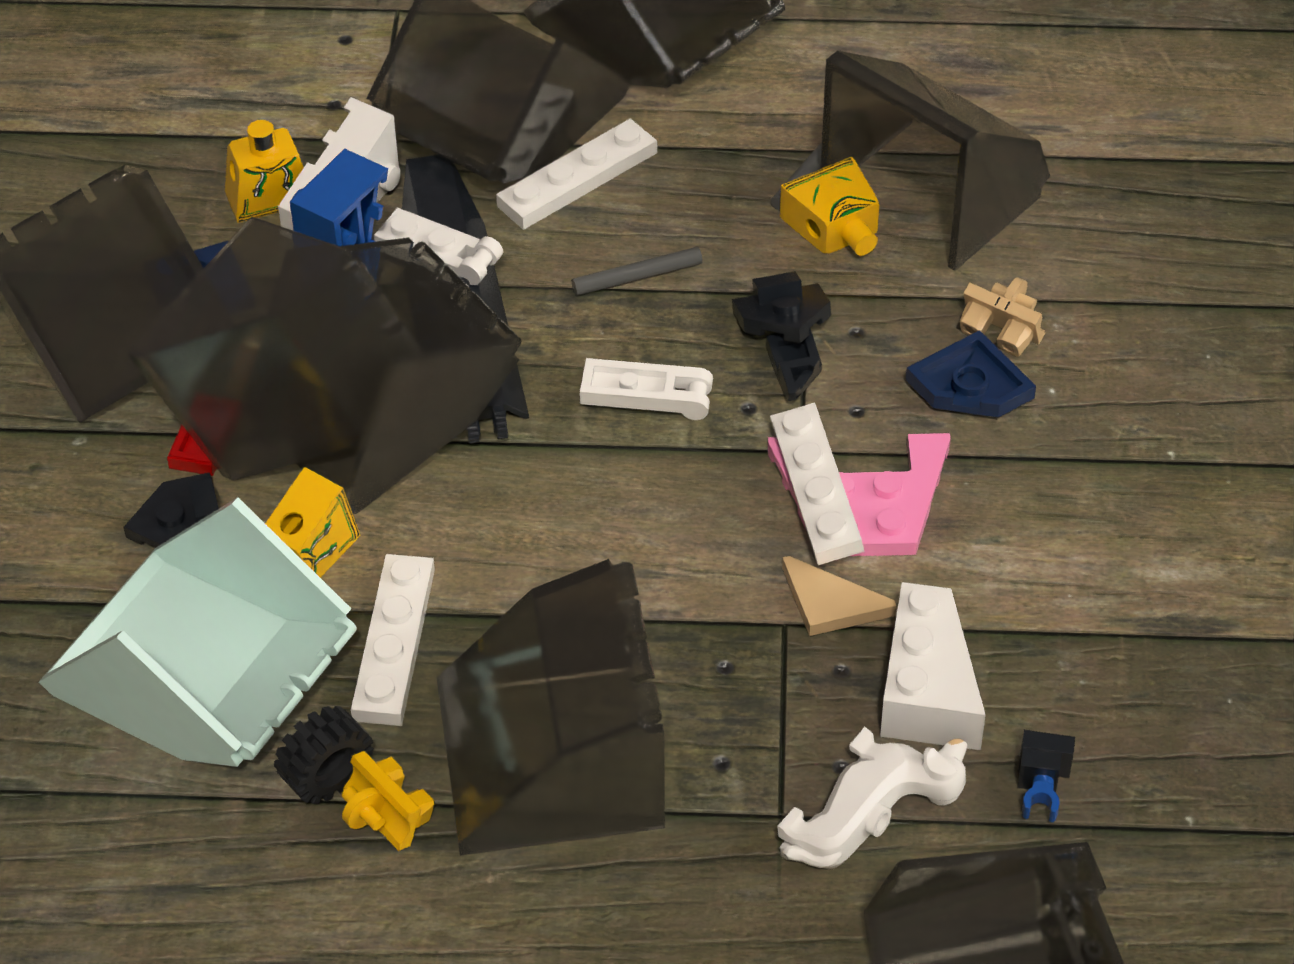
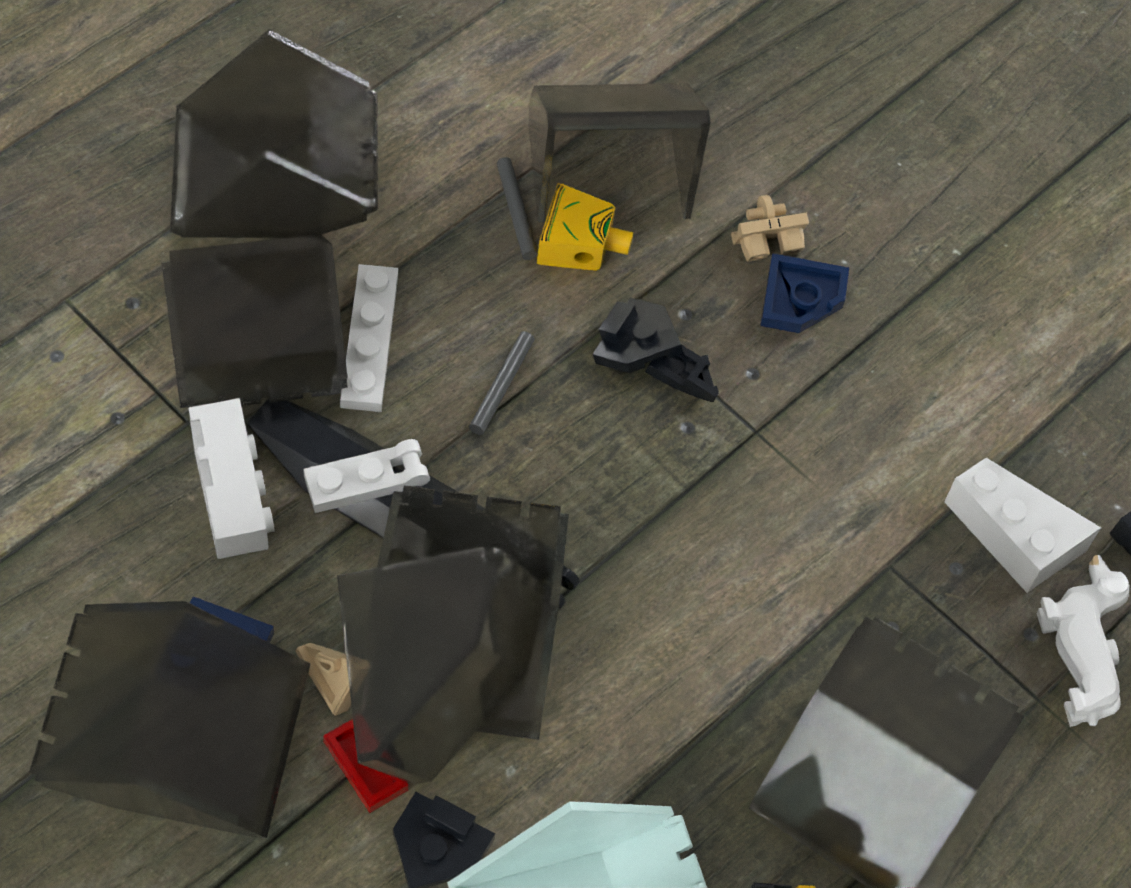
camera: 55 degrees left, 10 degrees up
yellow torso [225,120,304,223] -> none
yellow torso [265,467,360,578] -> none
blue wedge [290,148,388,318] -> none
white plate [351,554,435,726] -> none
white plate [580,358,713,420] -> none
bright pink wing [768,433,950,556] -> none
white plate [770,403,865,565] -> none
tan tile [782,556,896,636] -> none

